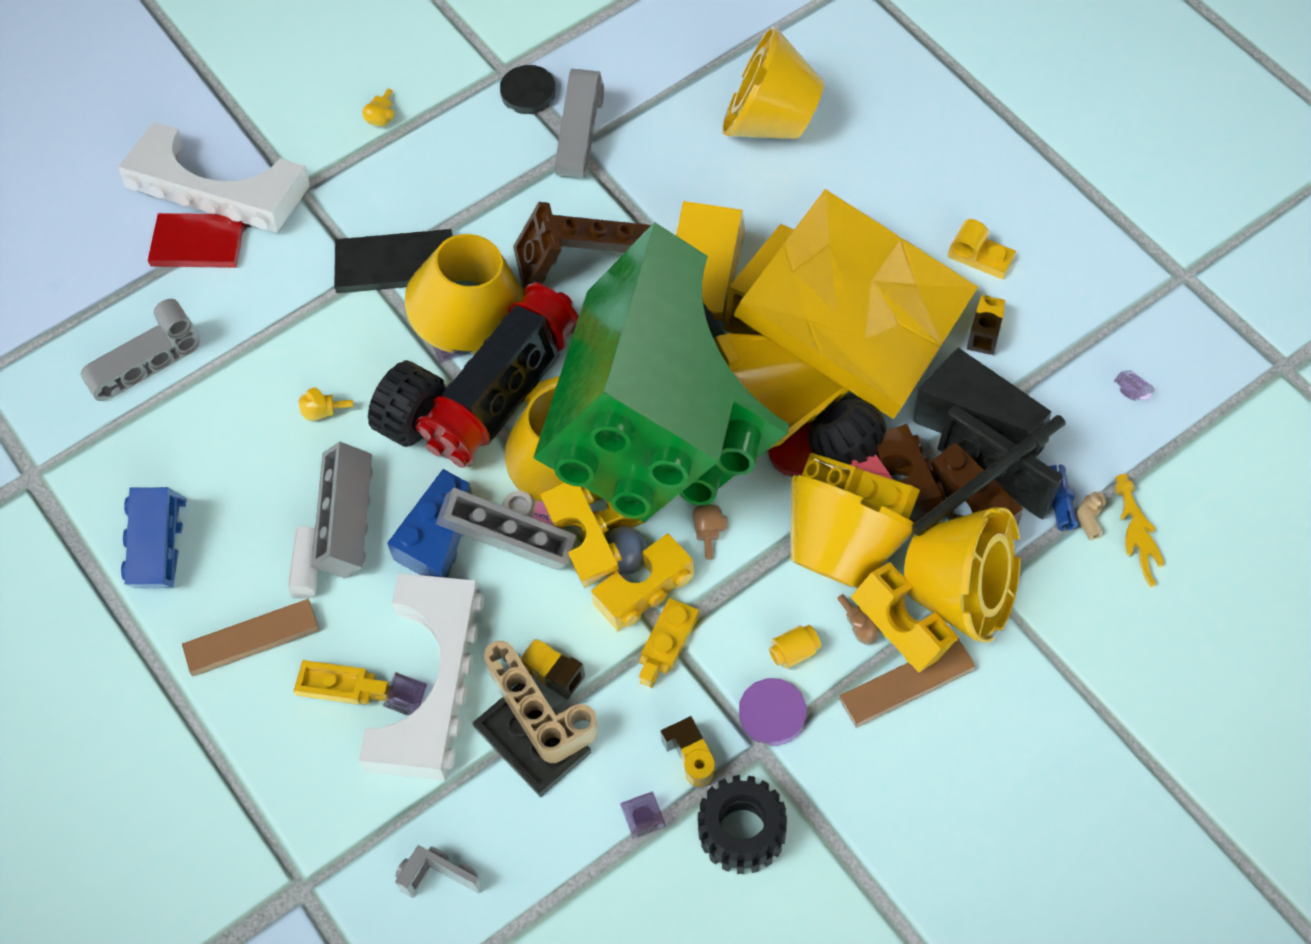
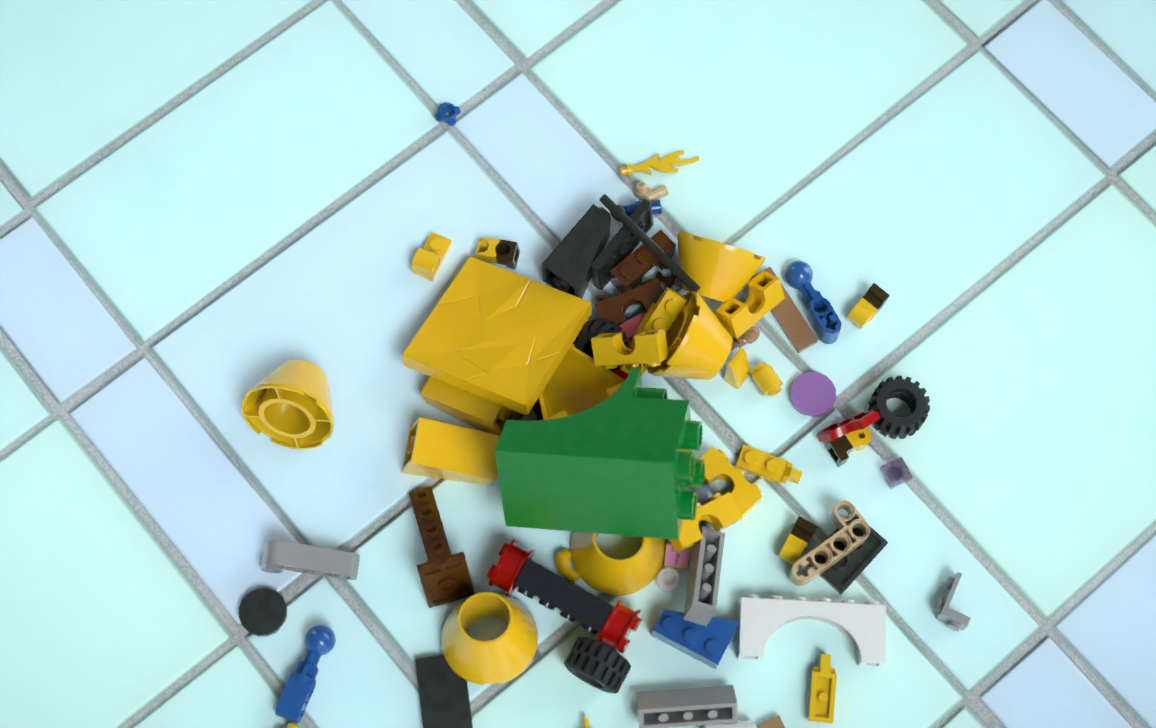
camera: 100 degrees left, 10 degrees up
clear purple plate [383,672,427,716] -> none
clear purple plate [1114,370,1156,401] -> none
none -> blue beam [275,624,336,724]
none -> blue plate [435,102,461,126]
none -> yellow arch [591,330,669,369]
none -> yellow slope [724,348,750,389]
none -> blue beam [784,260,842,344]
none -> red tile [816,410,880,442]
none -> leg [847,283,890,329]

